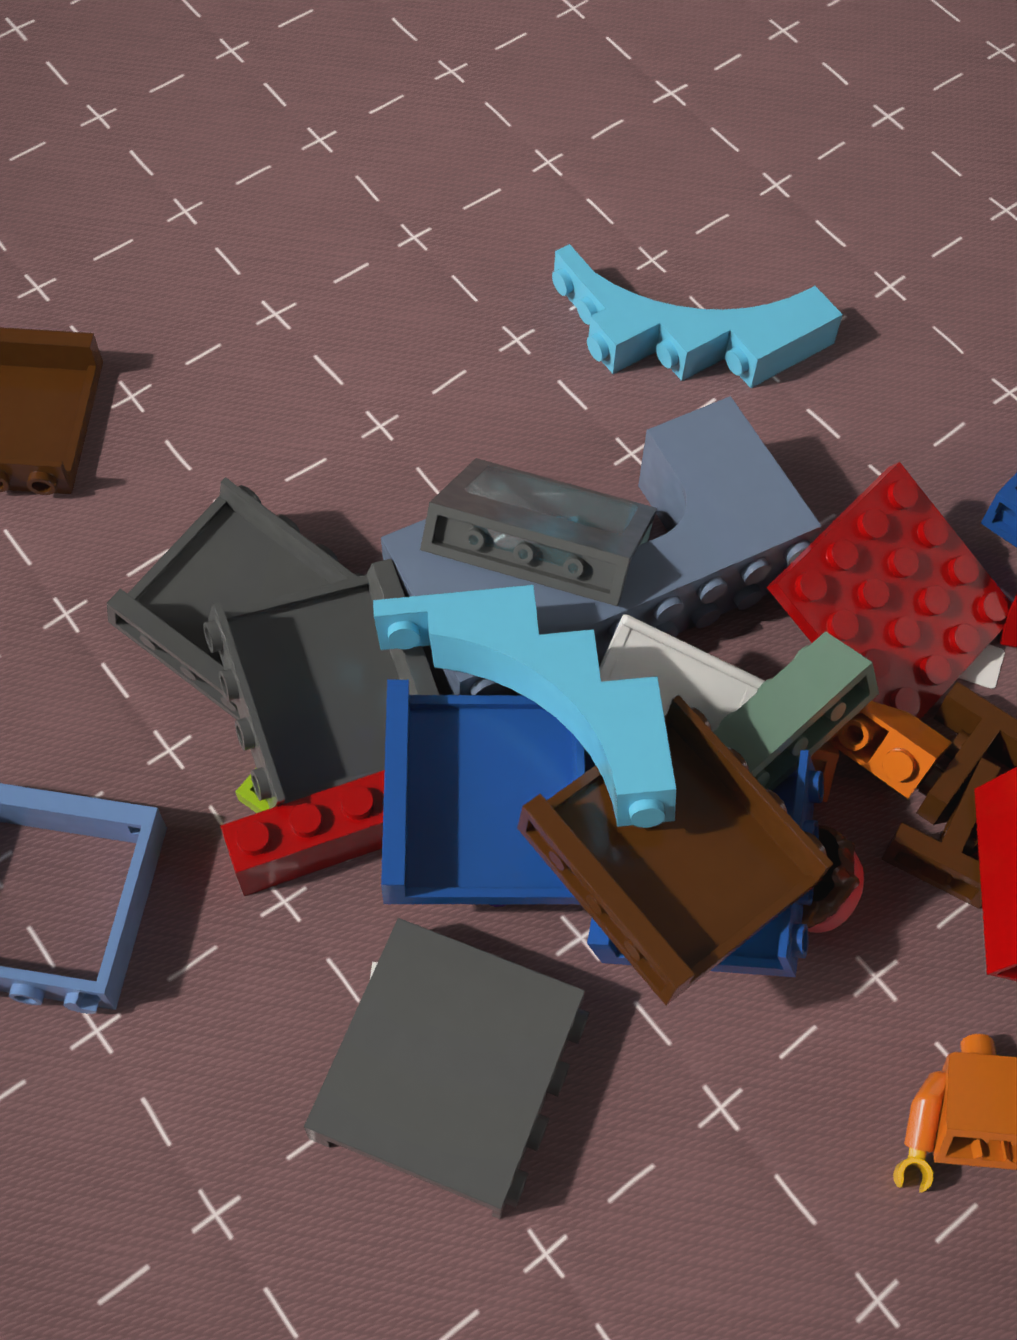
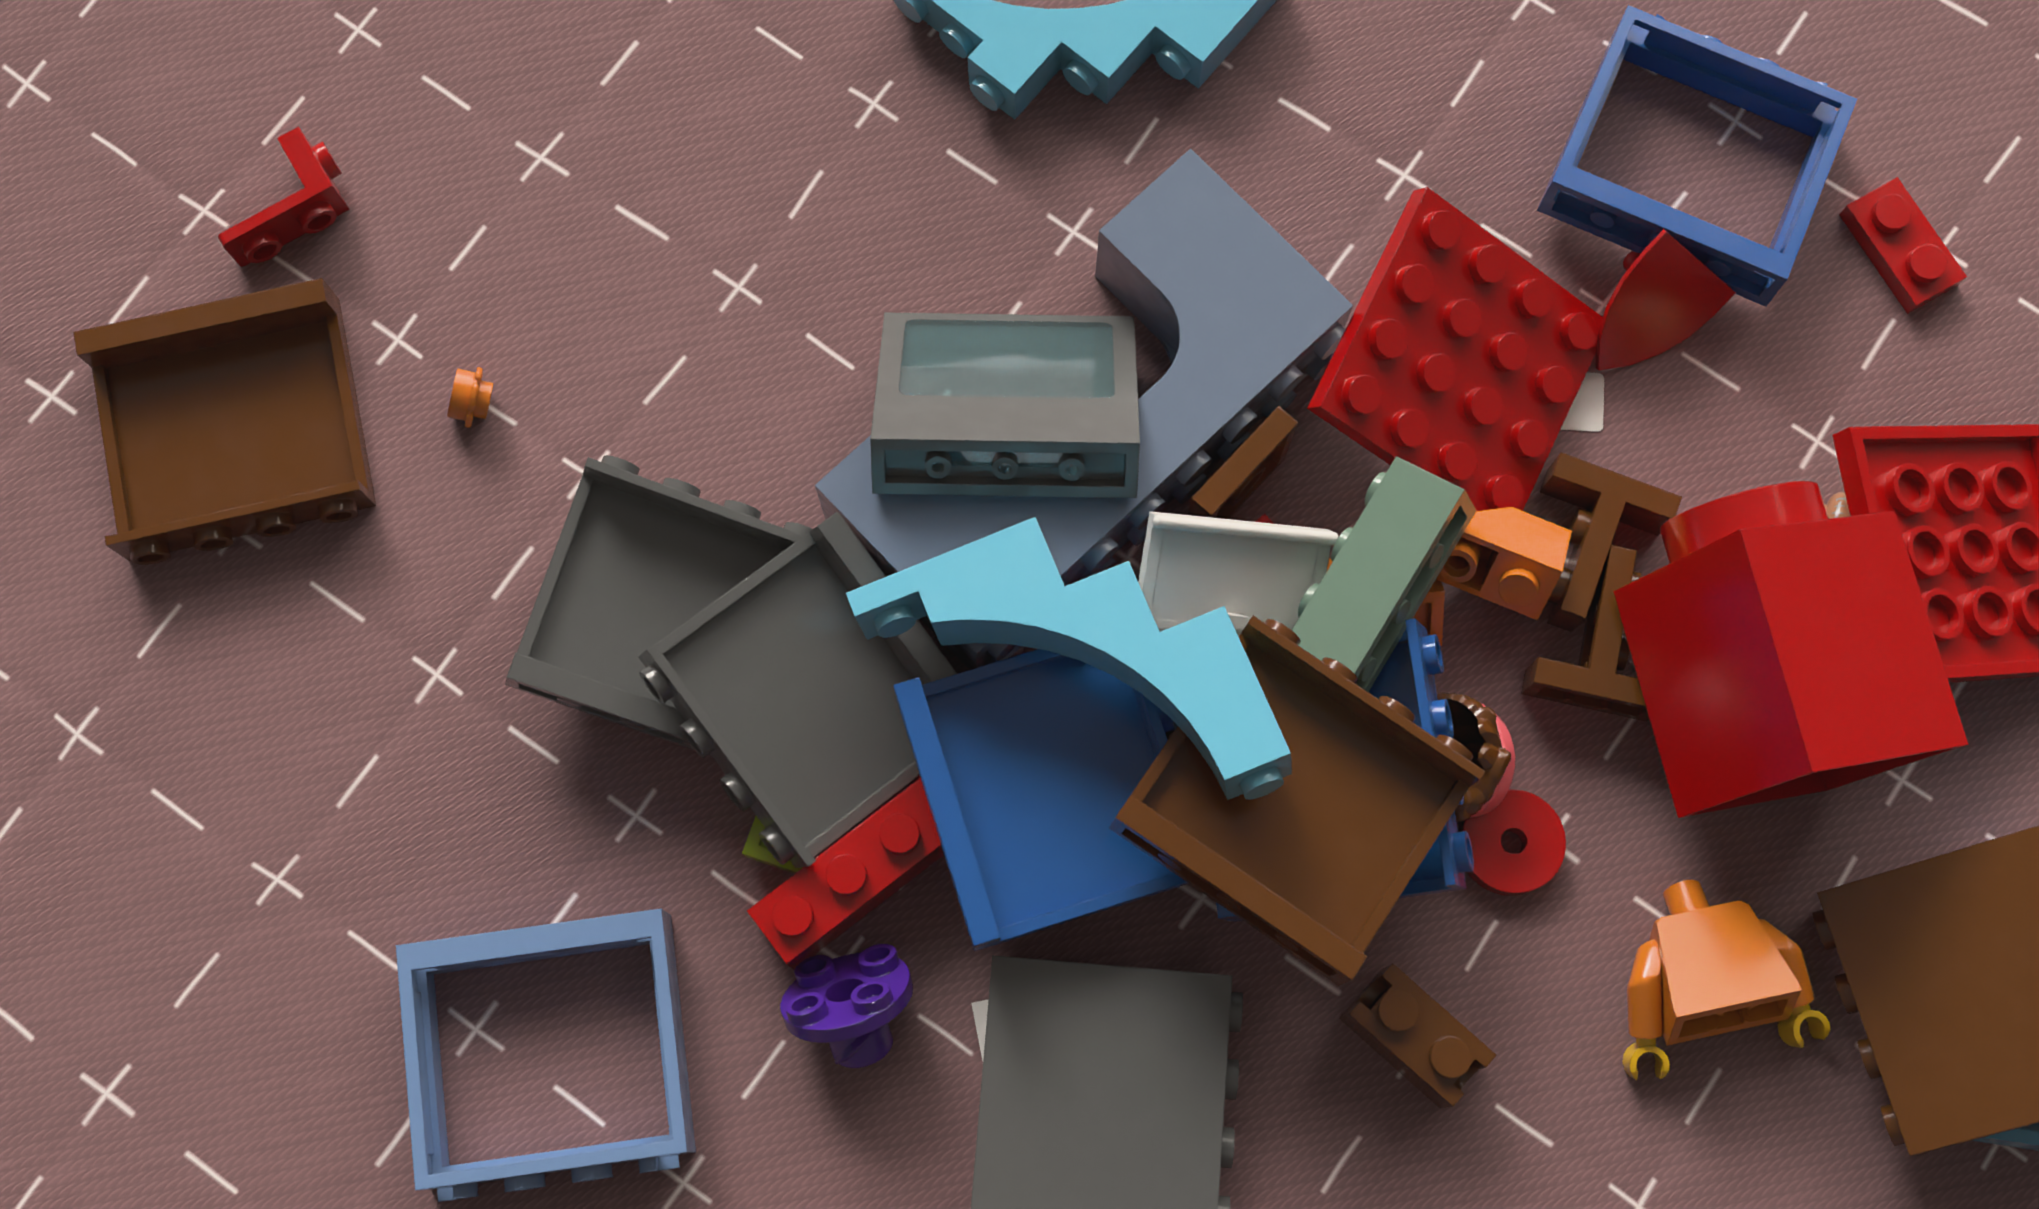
camera: 15 degrees left, 15 degrees up
none -> red bracket [218,126,350,267]
none -> orange plate [447,367,494,428]
none -> dark purple plate [780,944,913,1068]
none -> reddish brown tile [1187,406,1298,519]
none -> reddish brown brick [1339,964,1497,1108]
none -> red piece [1458,789,1566,896]

